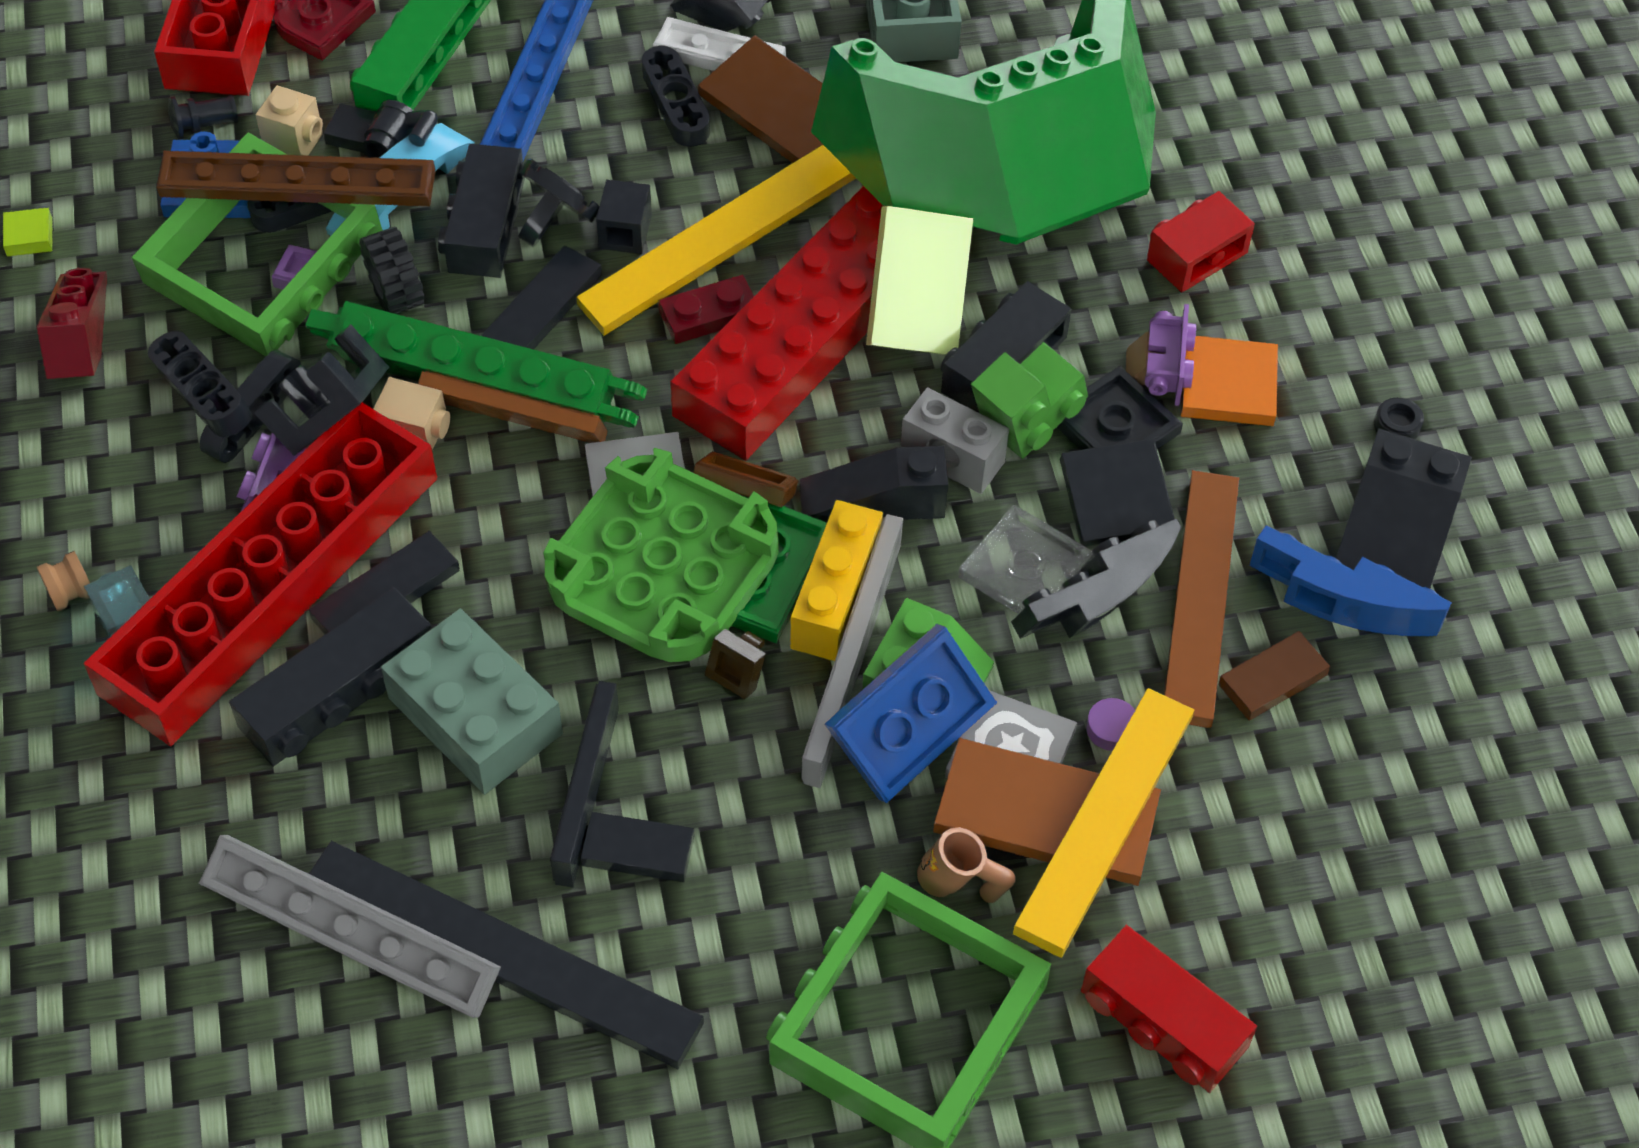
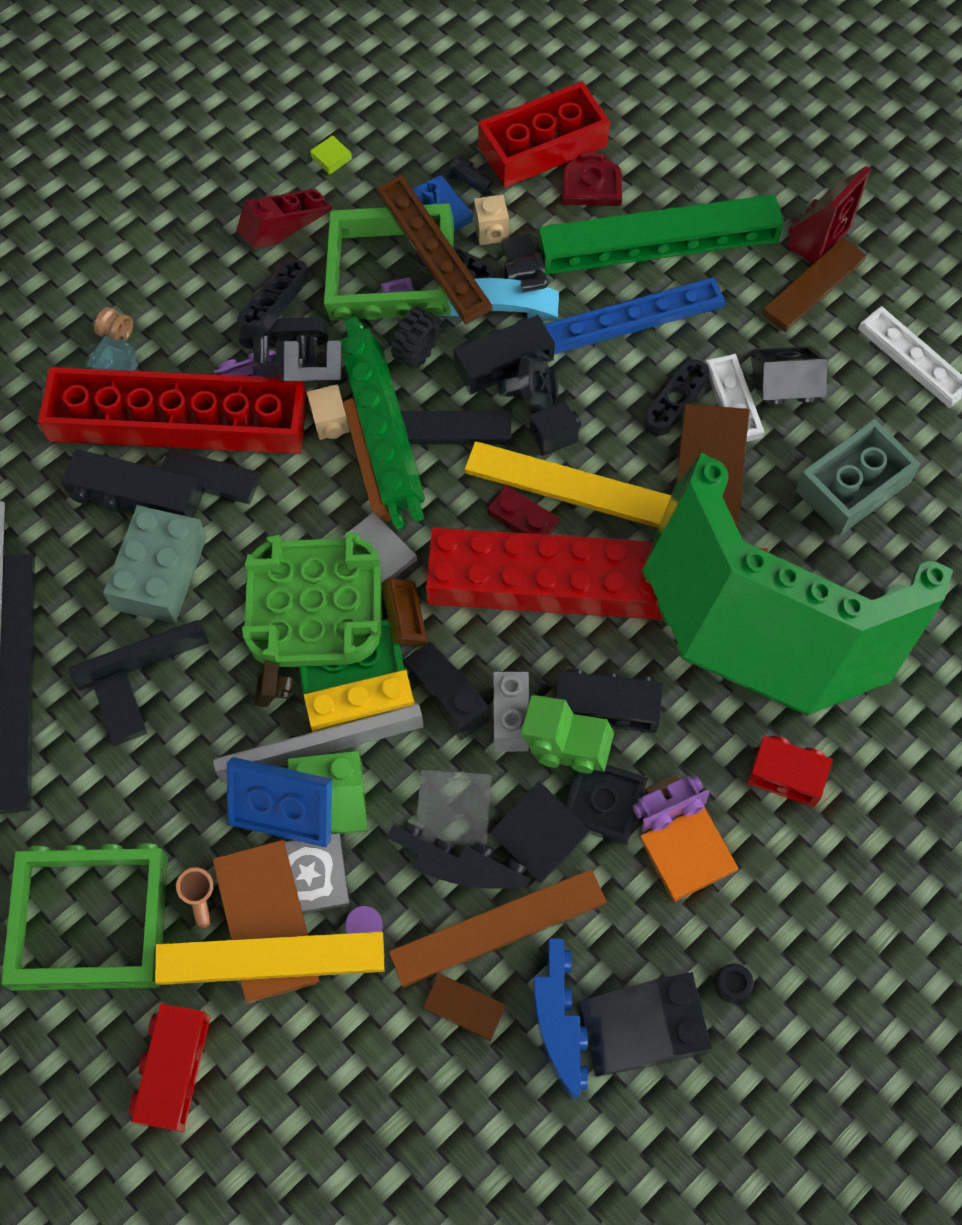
camera: 60 degrees right, 10 degrees up
yellowish green tile [866,206,973,355] -> none

